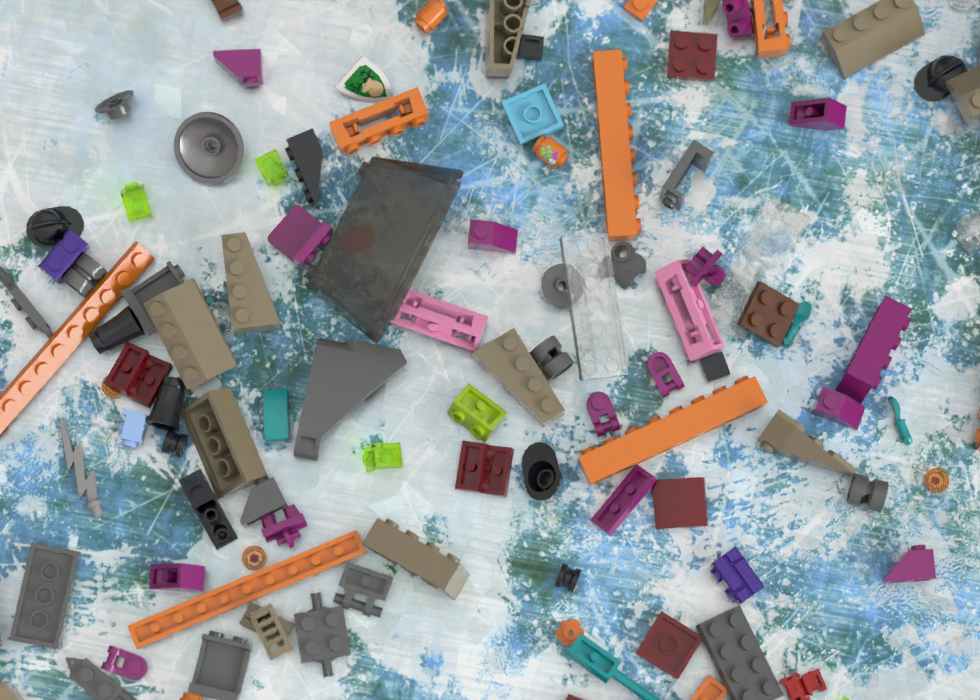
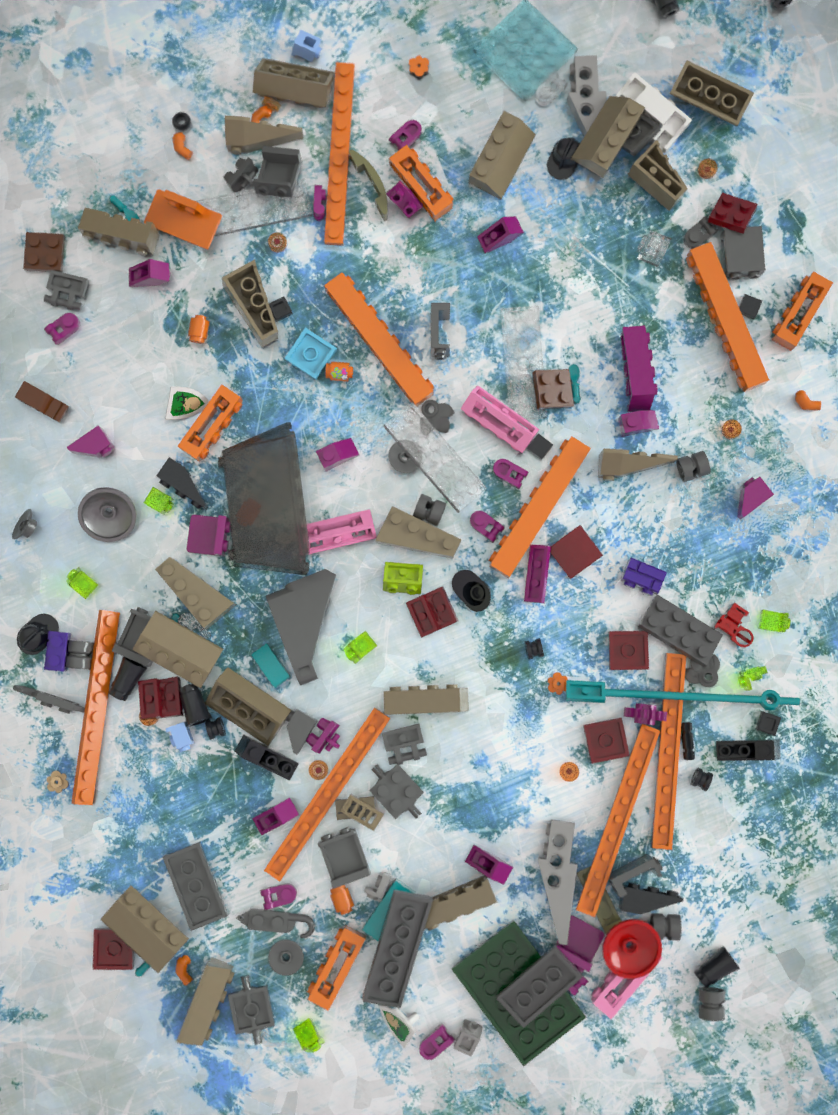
camera: 30 degrees left, 5 degrees up
light grey piece [59,419,103,518] -> none
dark red plate [666,30,718,82] -> none
magenta hips [684,246,726,287] -> none
teal piece [888,396,913,445] -> none

